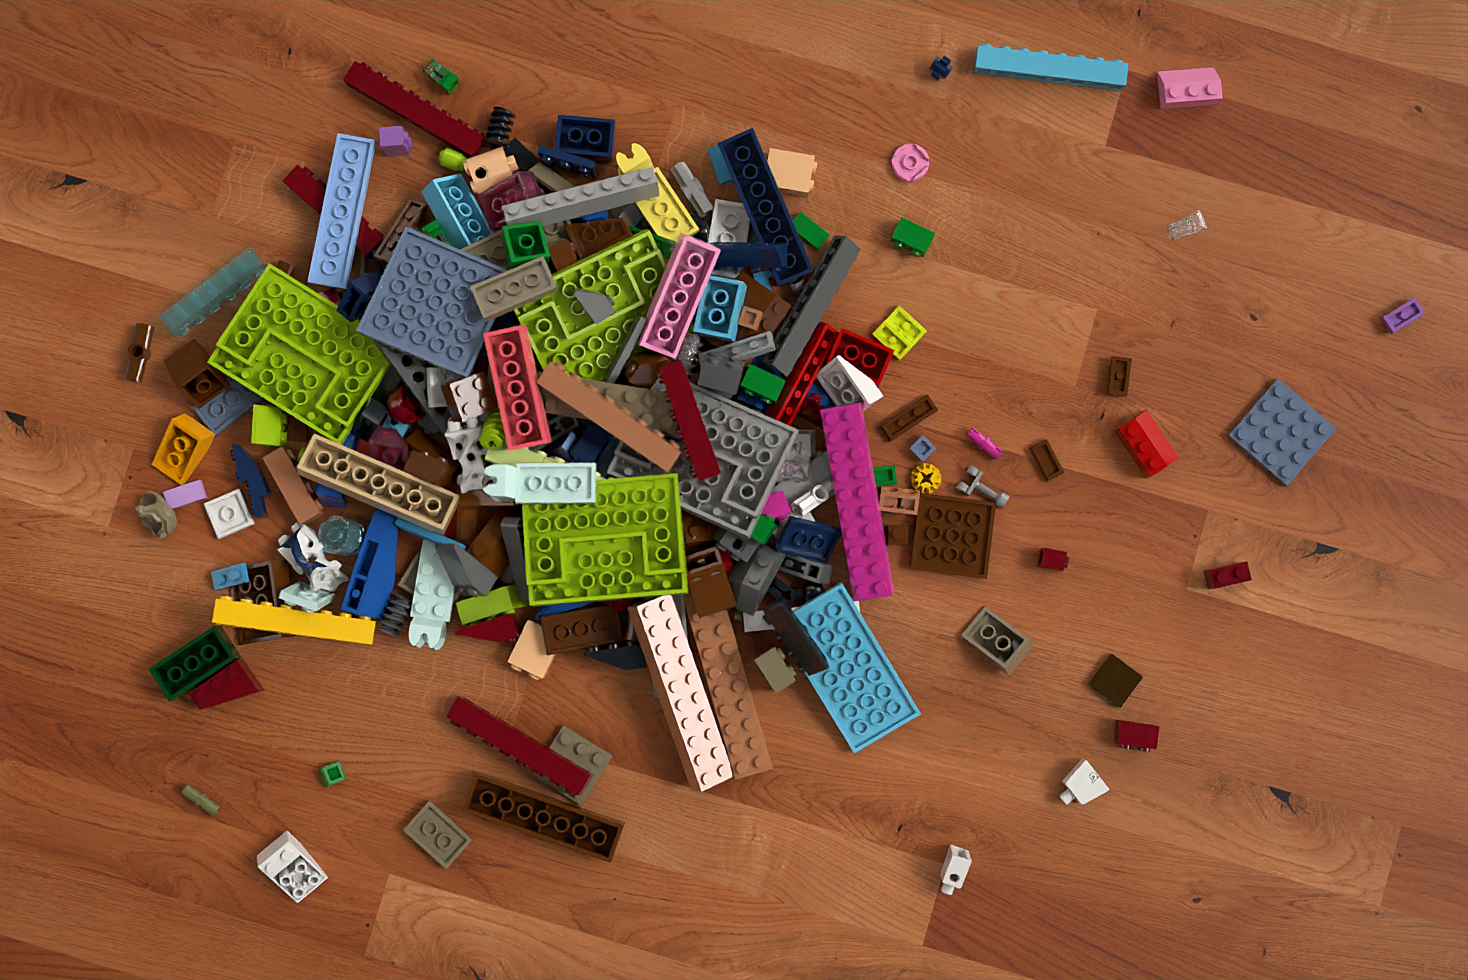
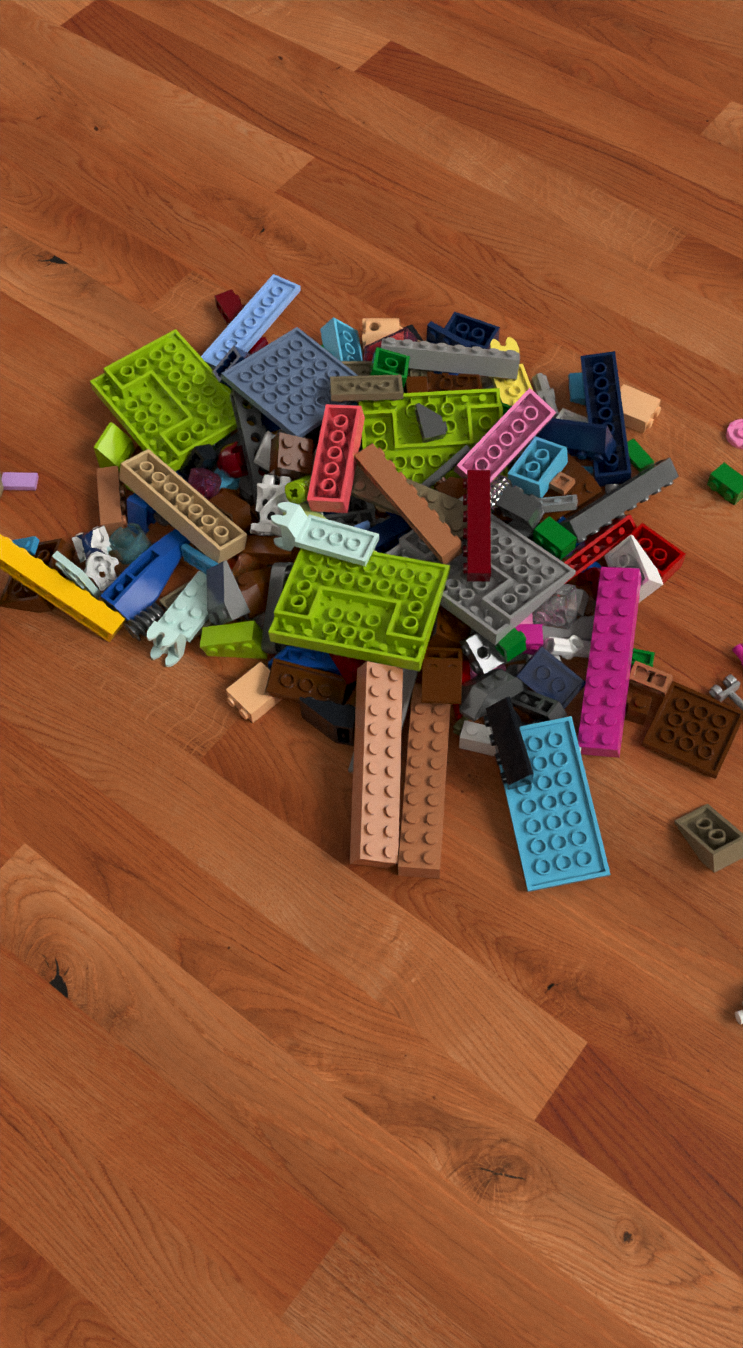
camera: 25 degrees right, 25 degrees down
reddish brown piece [124,323,155,382] -> none
light orange slope [151,413,216,486] -> none
clear light blue brick [159,246,267,337] -> none
reddish brown slope [163,339,230,409] -> none
sand blue tile [191,377,265,437] -> none
white tile [204,489,255,539] -> none
dark blue slope [231,444,272,519] -> none
green slope [318,761,346,788] -> none
dark red brick [343,61,485,158] -> none
medium lavender brick [379,126,413,157] -> none
dark tan plate [403,800,473,869] -> none
green leg [423,59,461,95] -> none
lime brick [439,148,468,172] -> none
dark red brick [446,696,594,797] -> none
dark red slope [454,613,521,644] -> none
reddish brown brick [463,772,625,863] -> none
black piece [483,106,516,149] -> none
dark tan plate [533,725,613,806] -> none
dark tan brick [754,647,797,693] -> none
neon yellow slope [873,305,927,360] -> none
reddish brown tile [880,394,938,442] -> none
sand blue plate [909,435,936,462] -> none
yellow gear [911,463,941,494] -> none
white torso [940,844,972,895] -> none

